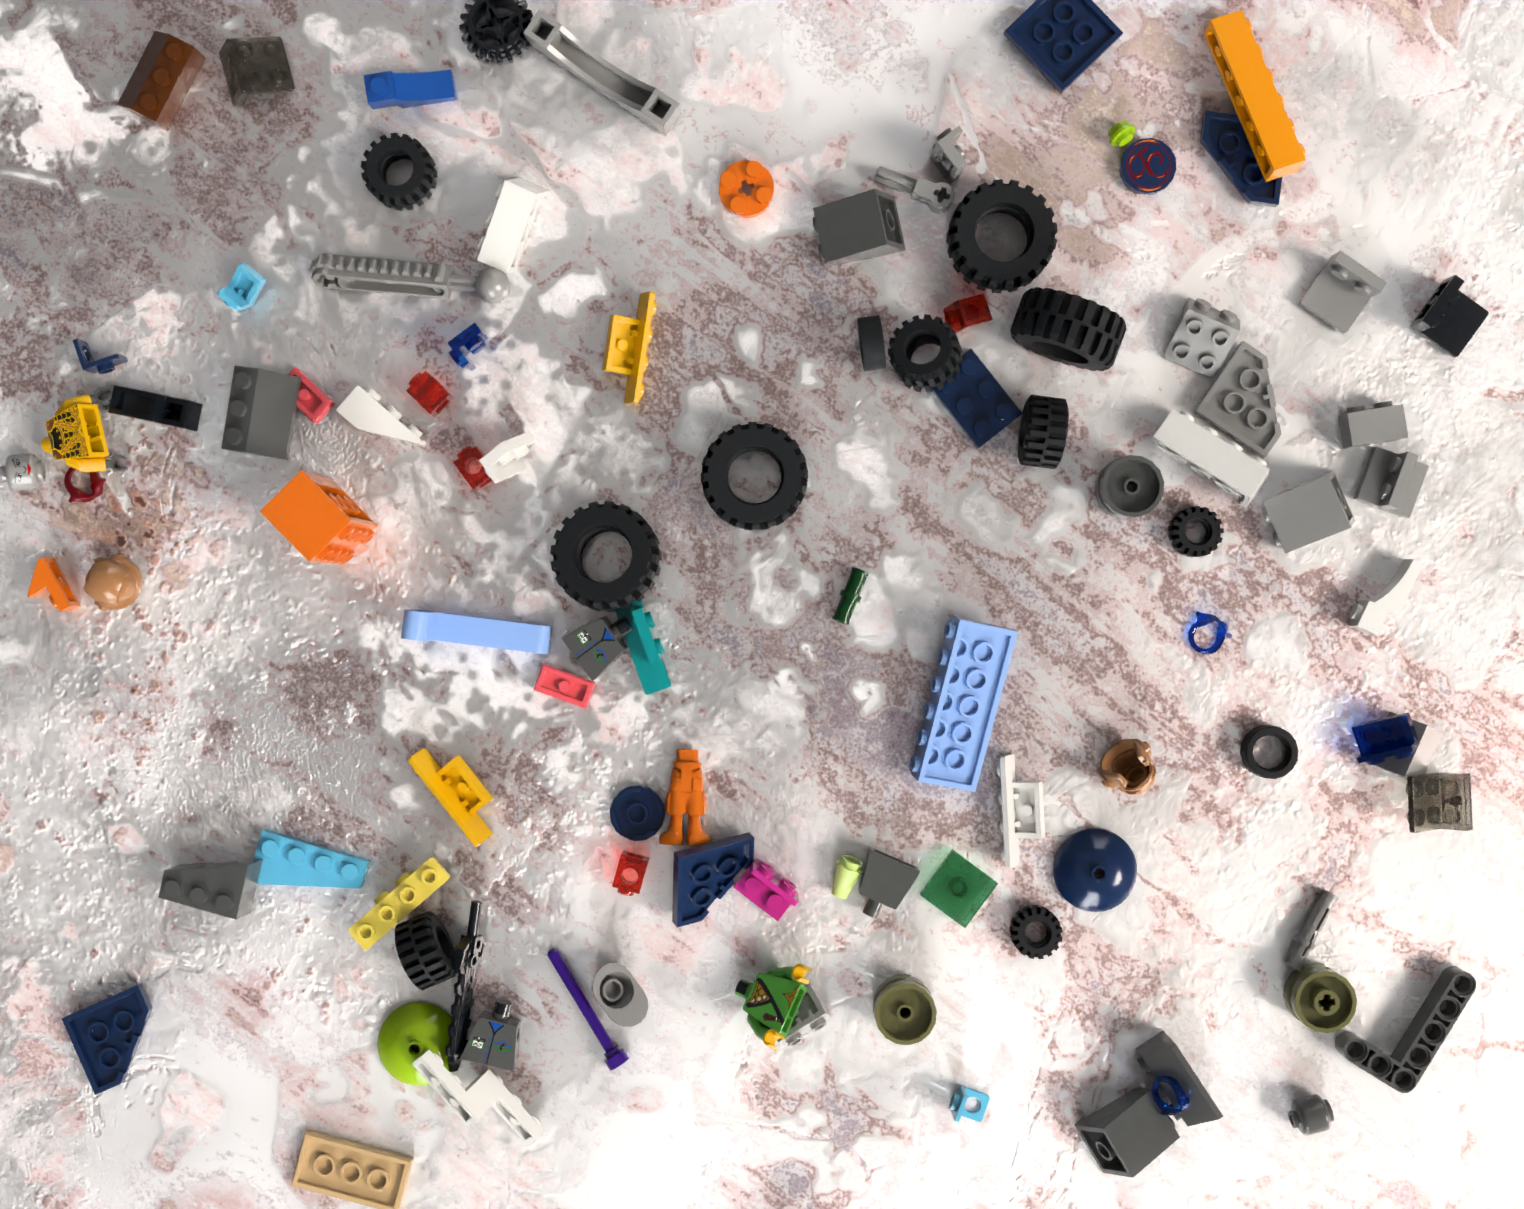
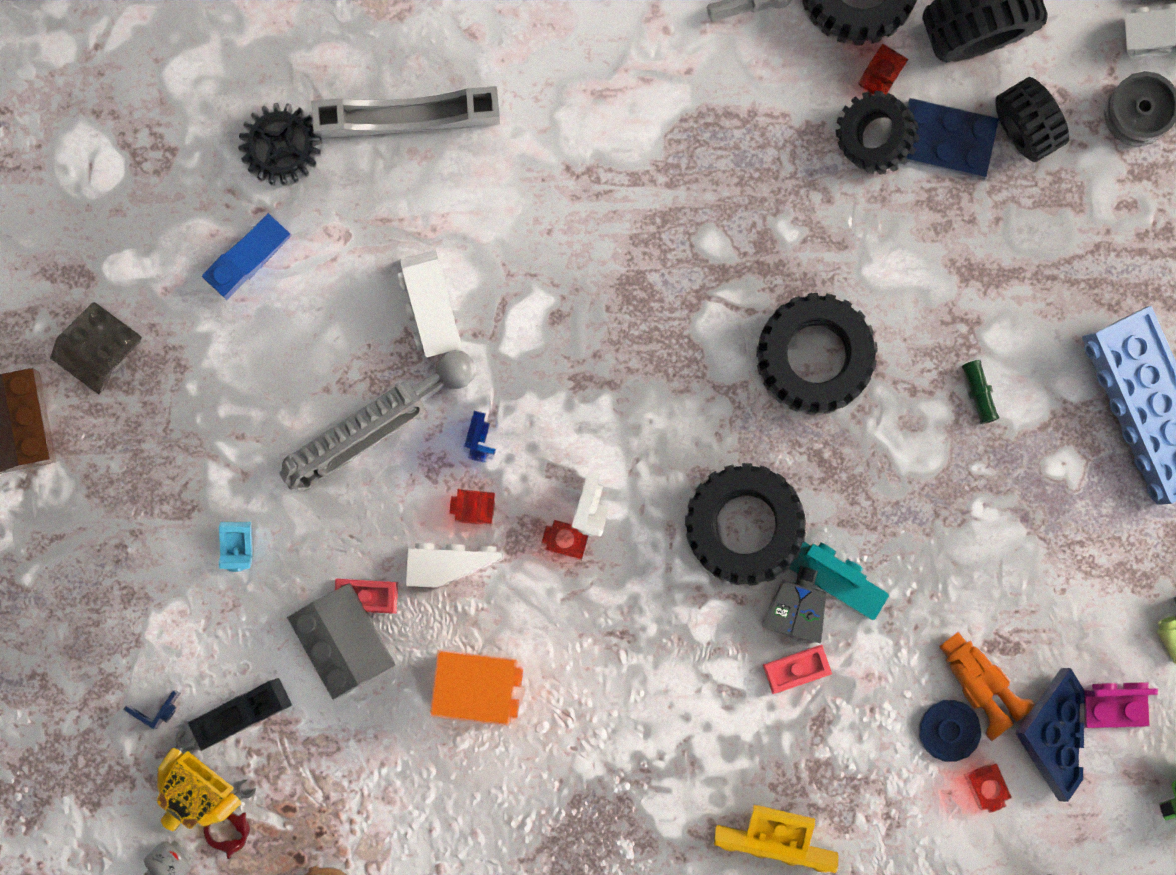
camera: 45 degrees left, 5 degrees down
black tyre [361,133,438,211] -> none
light blue beam [401,609,551,654] -> none
yellow bracket [602,291,656,404] -> none
orange plate [719,160,774,218] -> none
dark grey slope [813,189,906,266] -> none
black tyre [857,315,886,371] -> none

